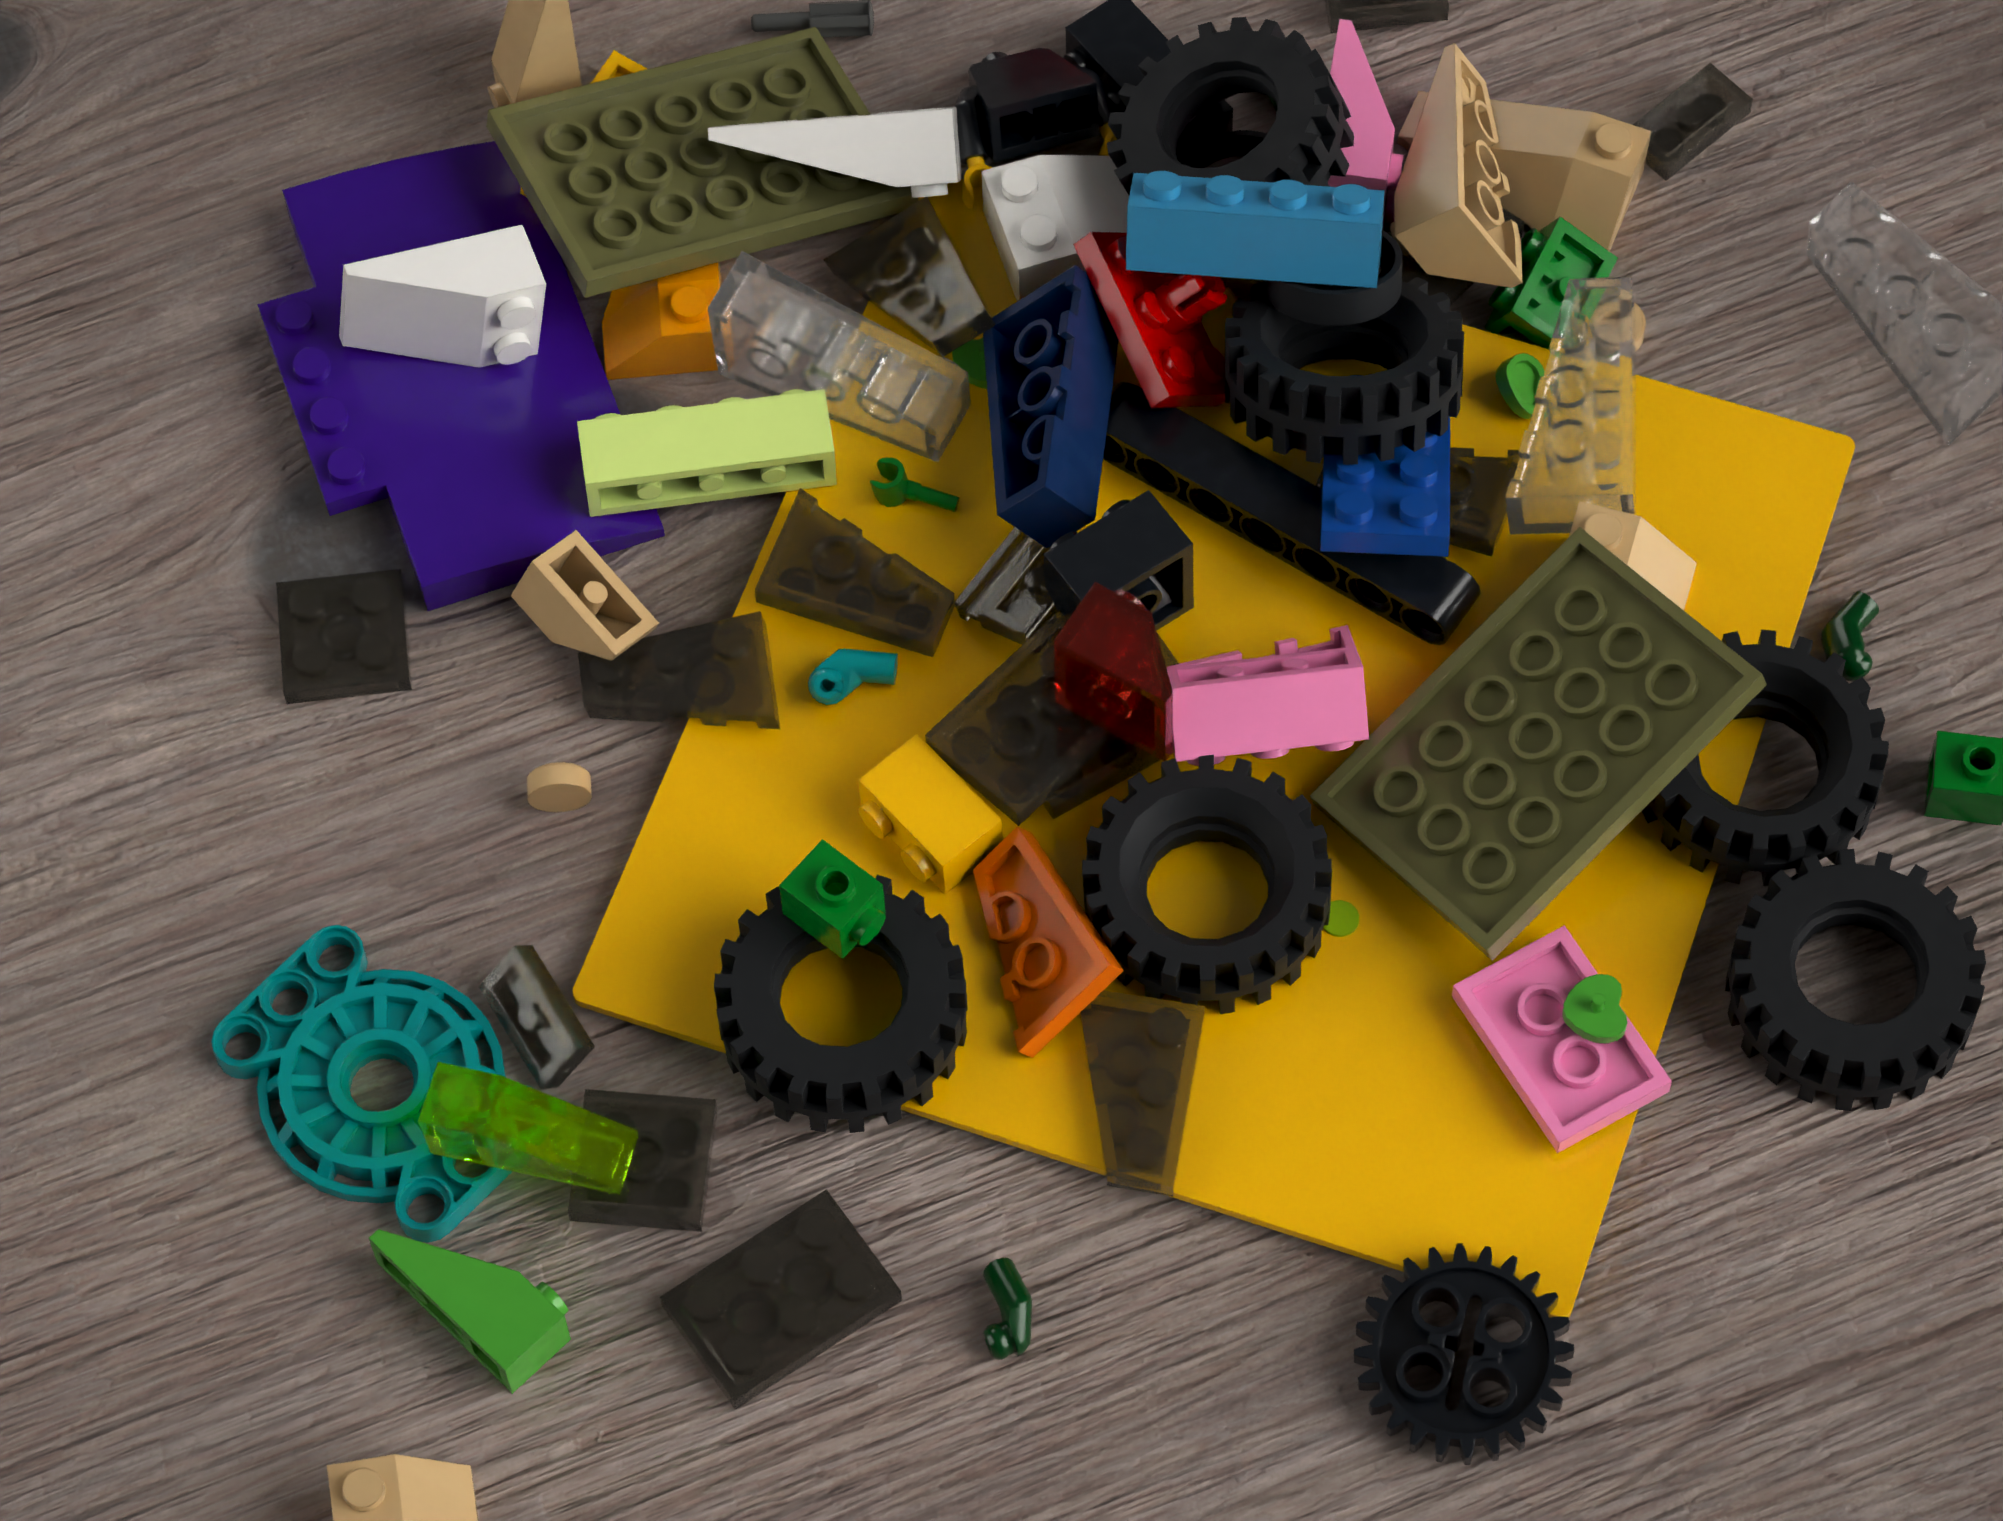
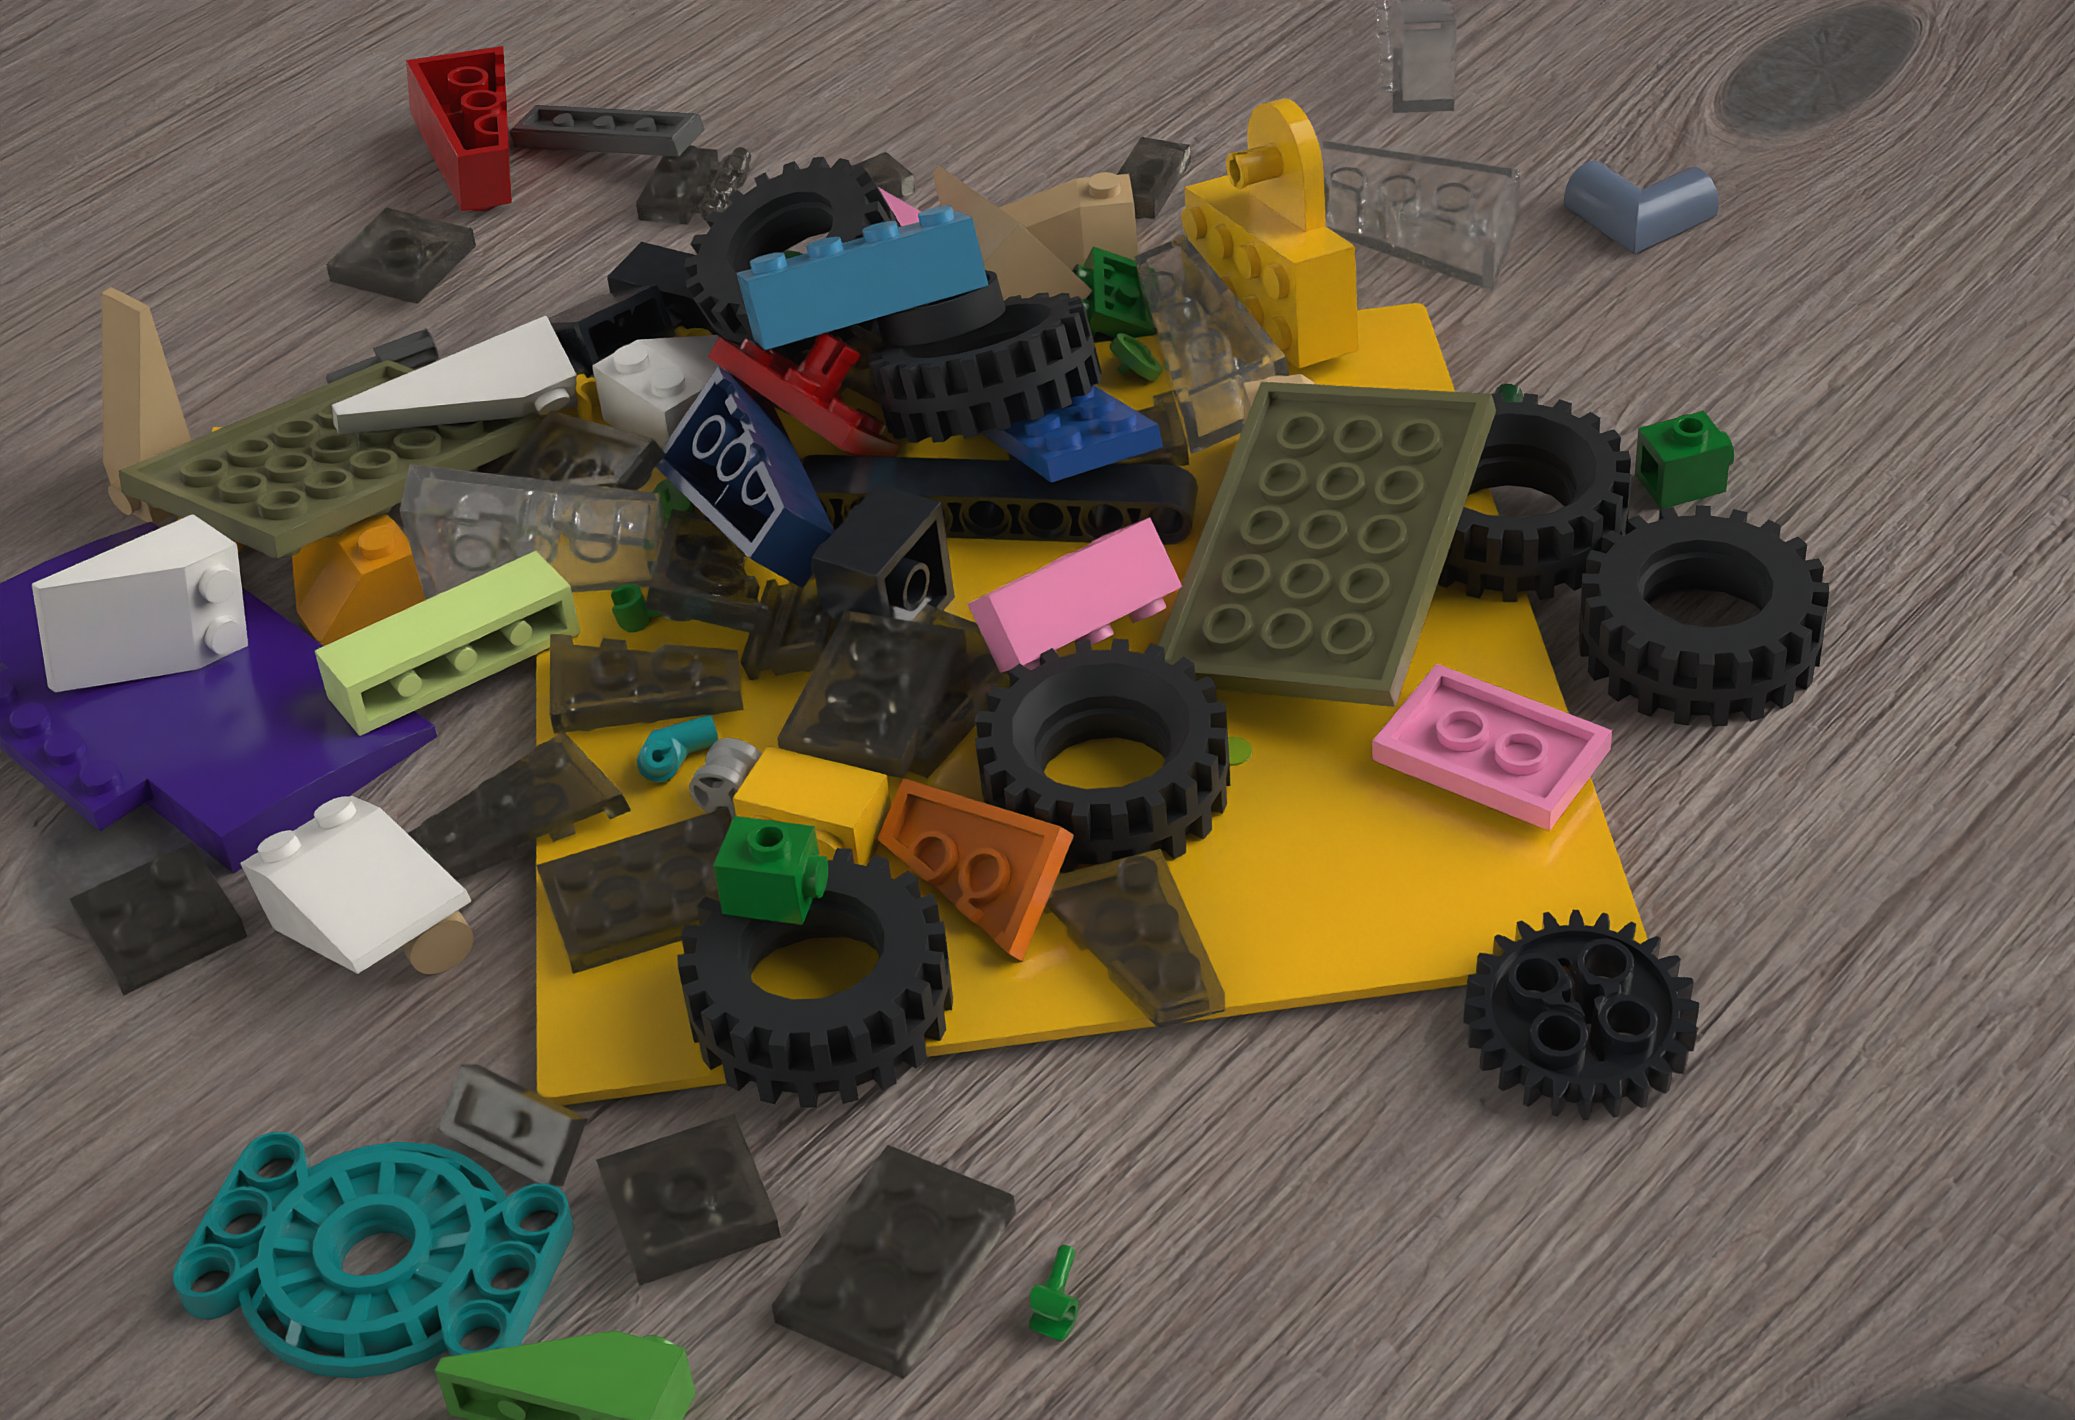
camera: 25 degrees left, 20 degrees down
clear neon green slope [418,1062,639,1195] -> none
tan slope [511,530,659,661] -> none
dark green arm [983,1258,1032,1360] -> none
clear red slope [1053,582,1173,761] -> none
bright green piece [1562,974,1628,1043] -> none
none -> white slope [240,796,471,974]
none -> clear smoke plate [536,807,733,974]
none -> clear smoke wing [645,508,772,637]
none -> light grey wheel [689,738,762,821]
none -> green hand [1029,1245,1079,1342]
none -> yellow brick [1181,98,1359,368]

